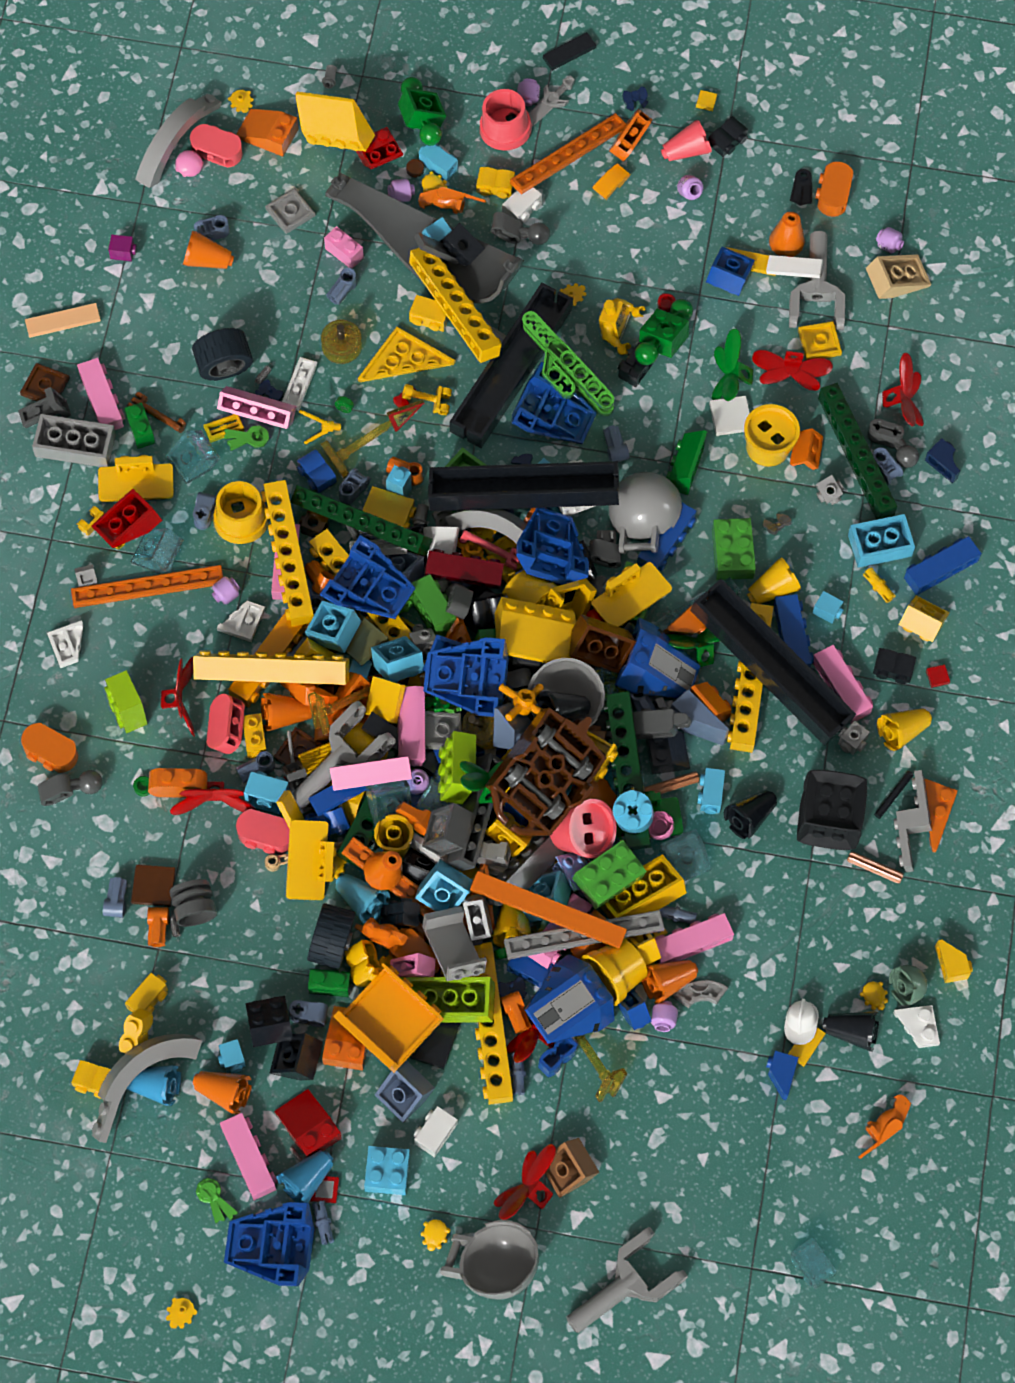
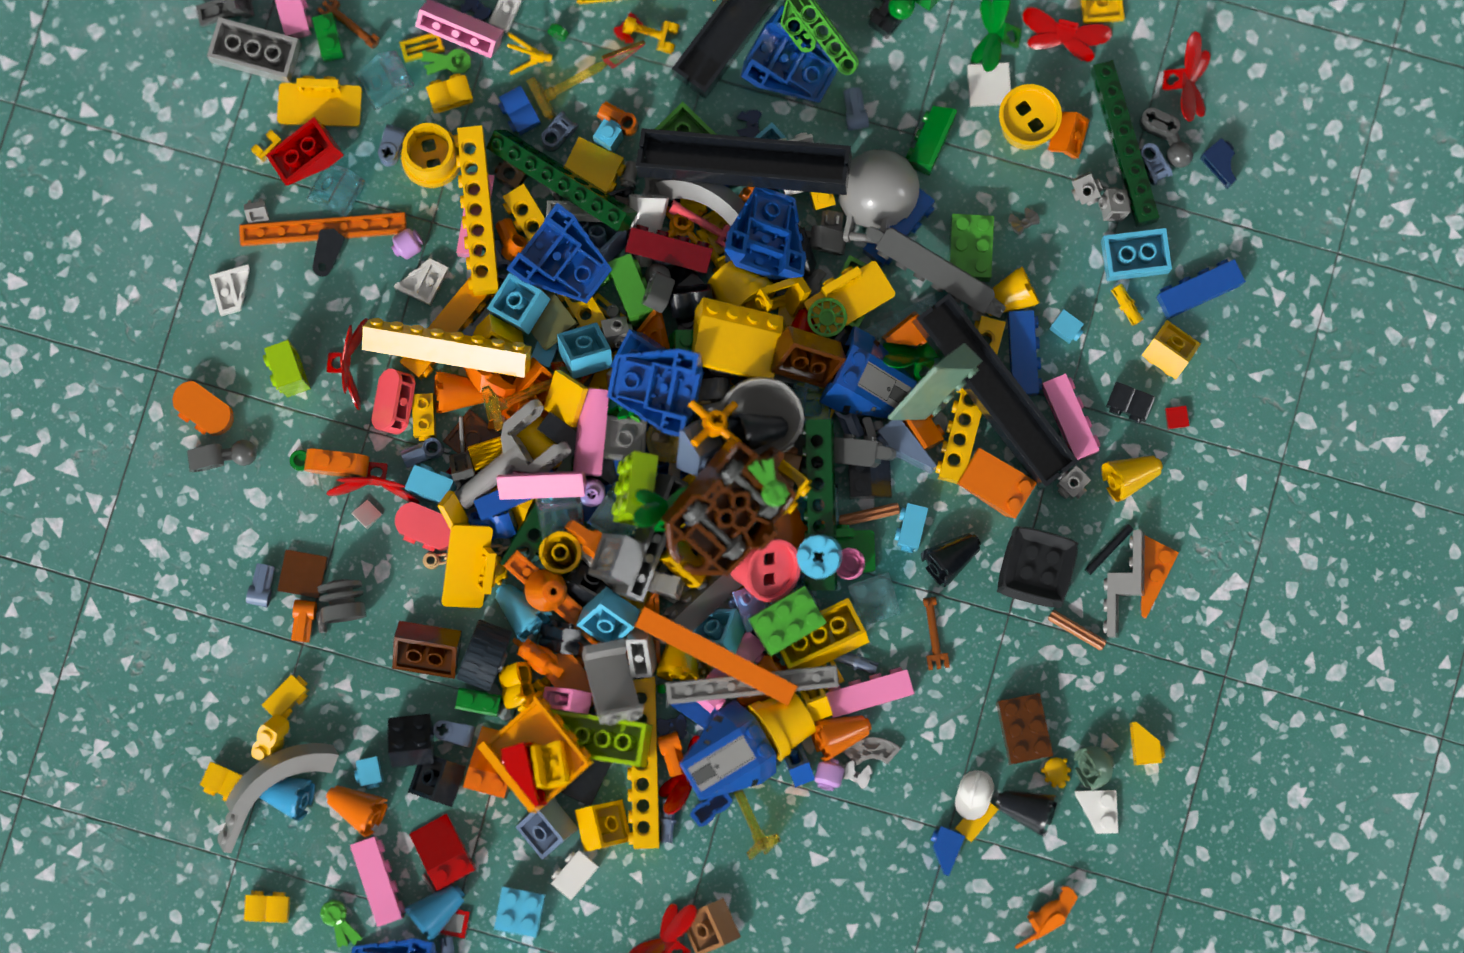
camera: 10 degrees right, 15 degrees up
none -> yellow brick [244,891,290,923]
none -> black piece [313,228,345,277]
none -> white slope [351,500,382,530]
none -> reddish brown slope [392,621,462,679]
none -> yellow brick [426,74,474,114]
none -> red slope [501,742,547,807]
none -> yellow bracket [531,740,570,790]
none -> yellow slope [575,799,630,852]
none -> bright green piece [748,458,789,507]
none -> bright green wheel [807,298,847,337]
none -> yellow brick [809,192,836,210]
none -> piece [843,760,873,789]
none -> dark grey hinge [866,226,1006,318]
none -> sand green slope [888,343,982,420]
none -> dark orange hinge [923,596,950,671]
none -> orange slope [957,448,1037,519]
none -> reddish brown brick [996,693,1053,765]
none -> light grey brick [1099,187,1131,221]

